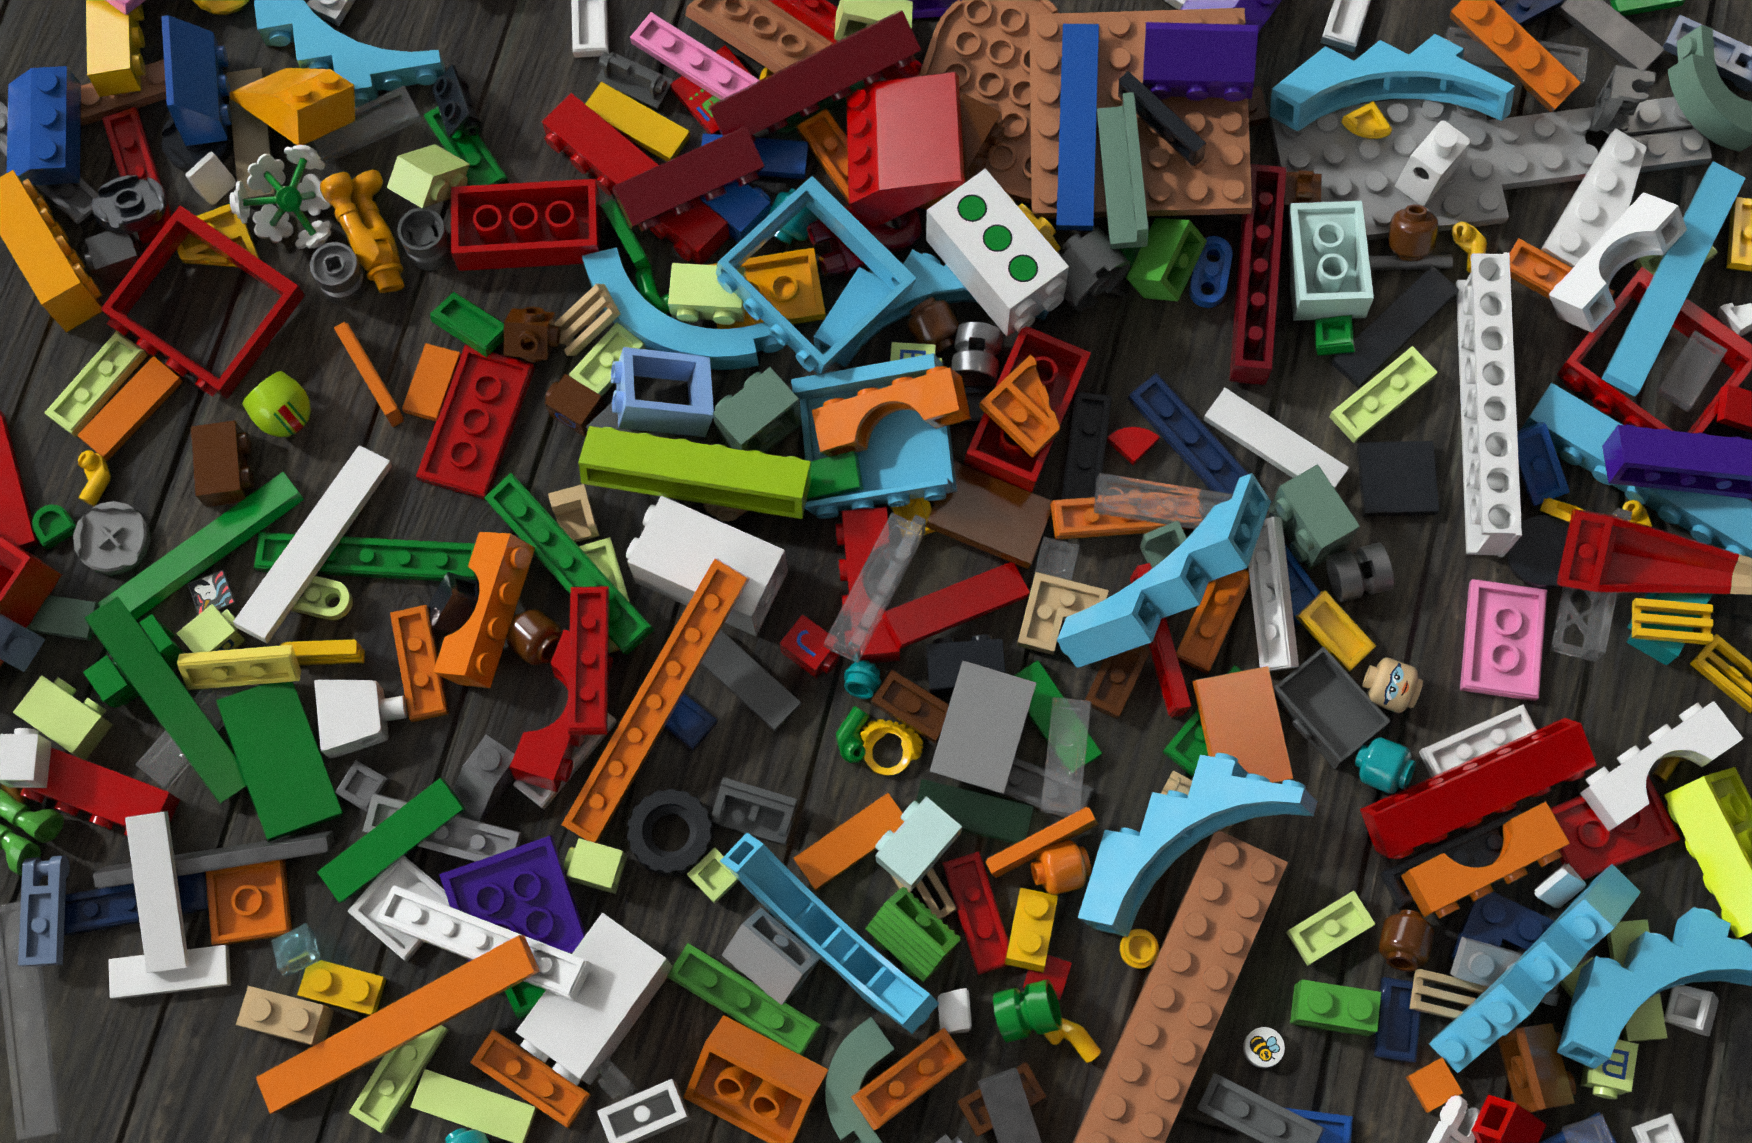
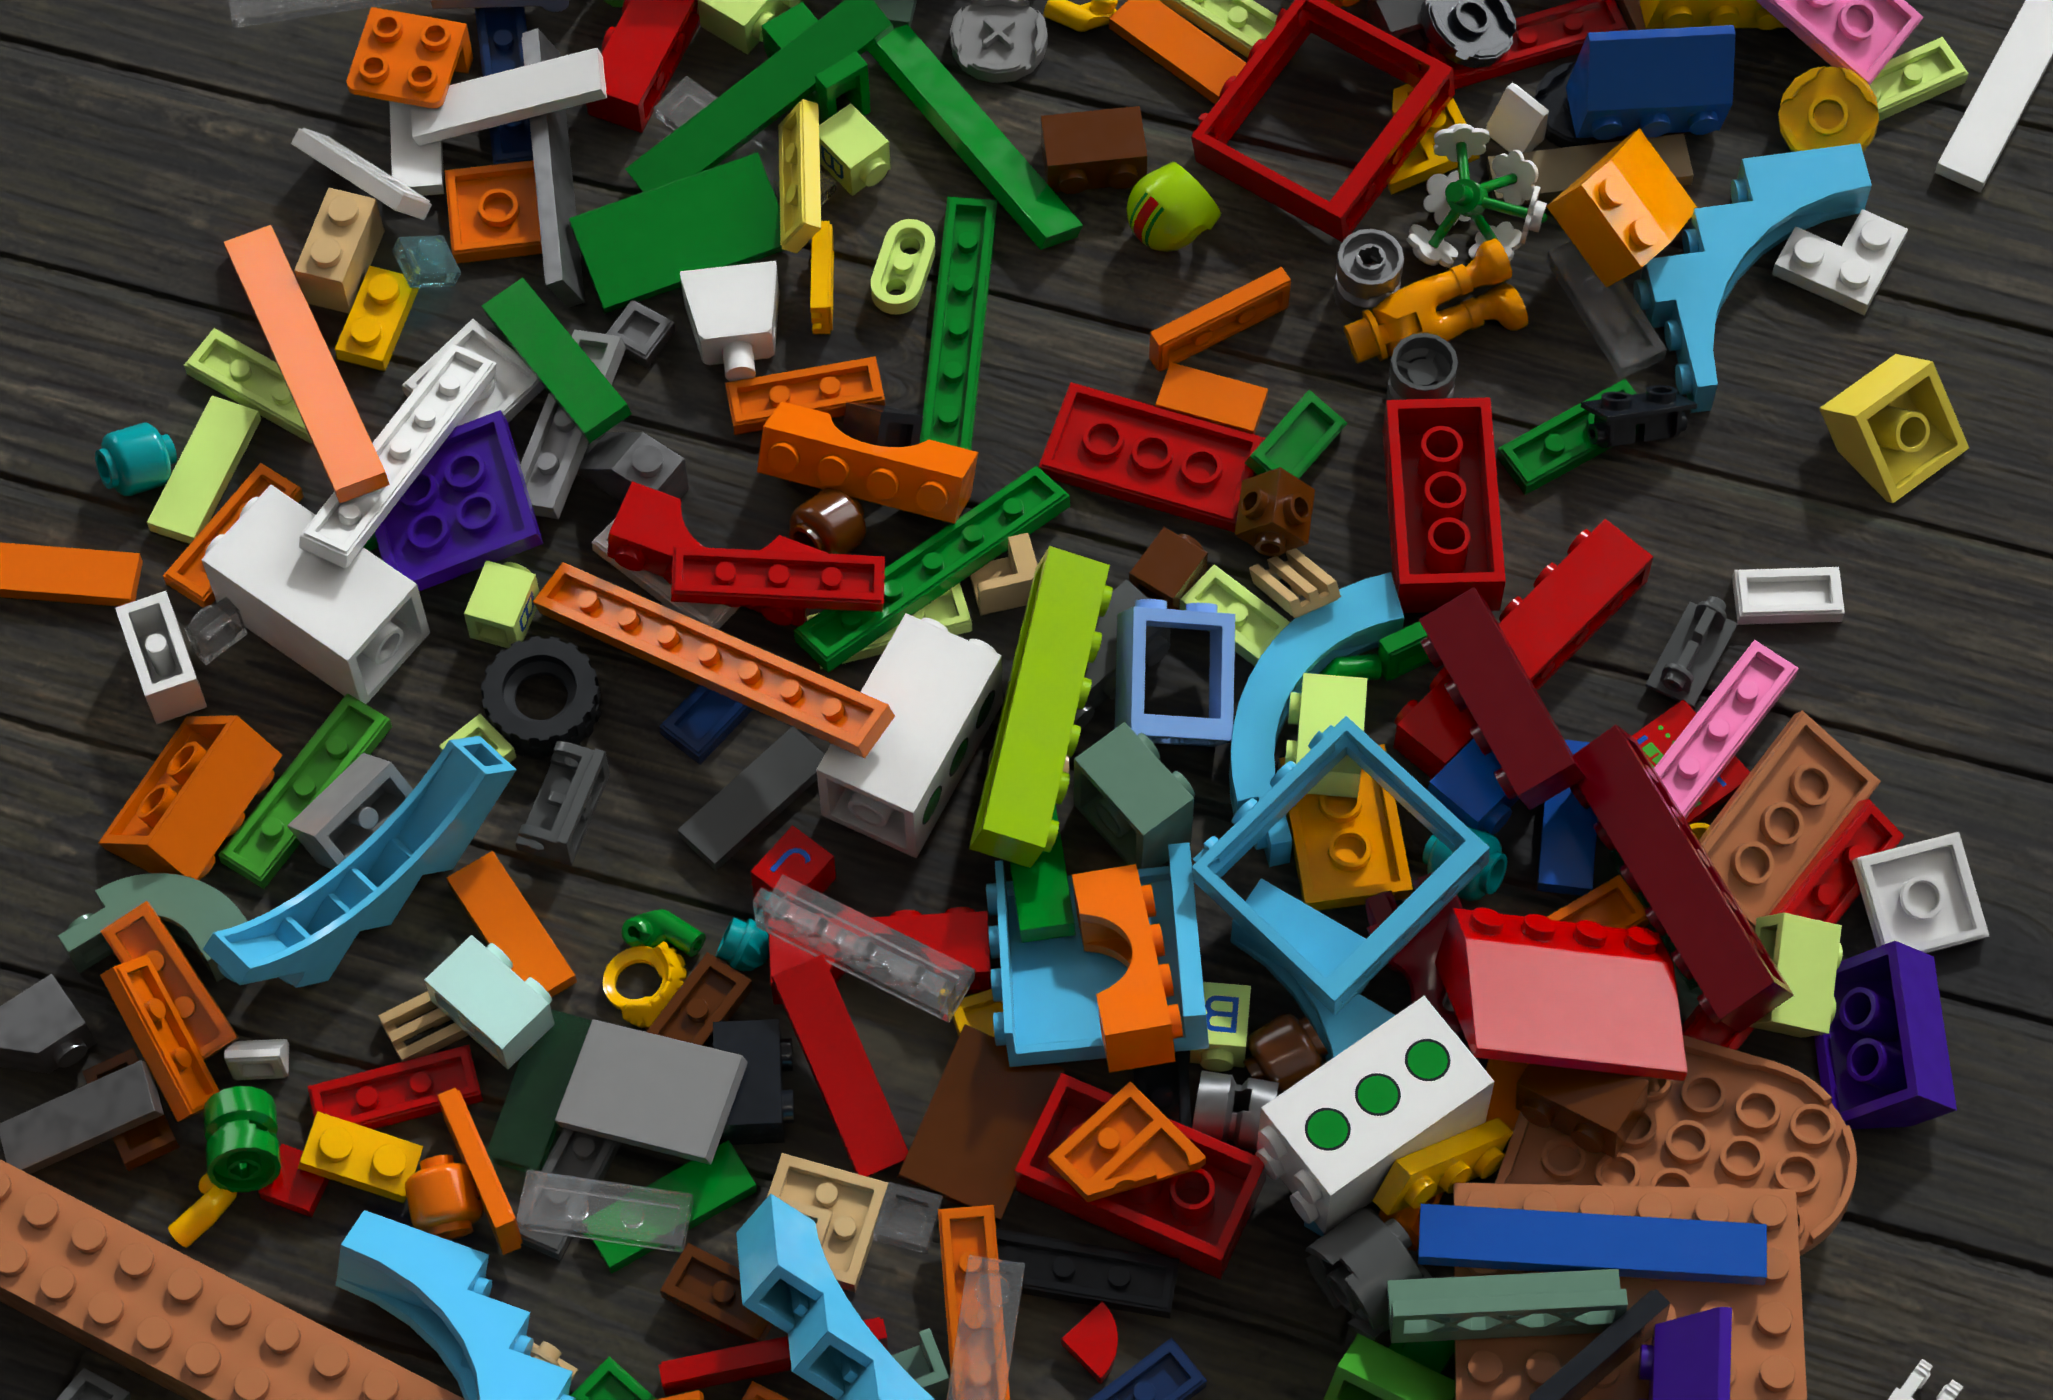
camera: 90 degrees right, 10 degrees down
tile [188,570,238,615] -> none
white tile [233,445,392,644] -> none
yellowish green brick [387,144,470,208] -> none
yellow tile [585,82,691,162] -> none
bright green brick [865,887,961,982] -> none
yellow plate [1119,929,1159,969] -> none
none -> orange tile [100,954,220,1122]
none -> white tile [291,128,432,220]
none -> orange bracket [346,7,473,109]

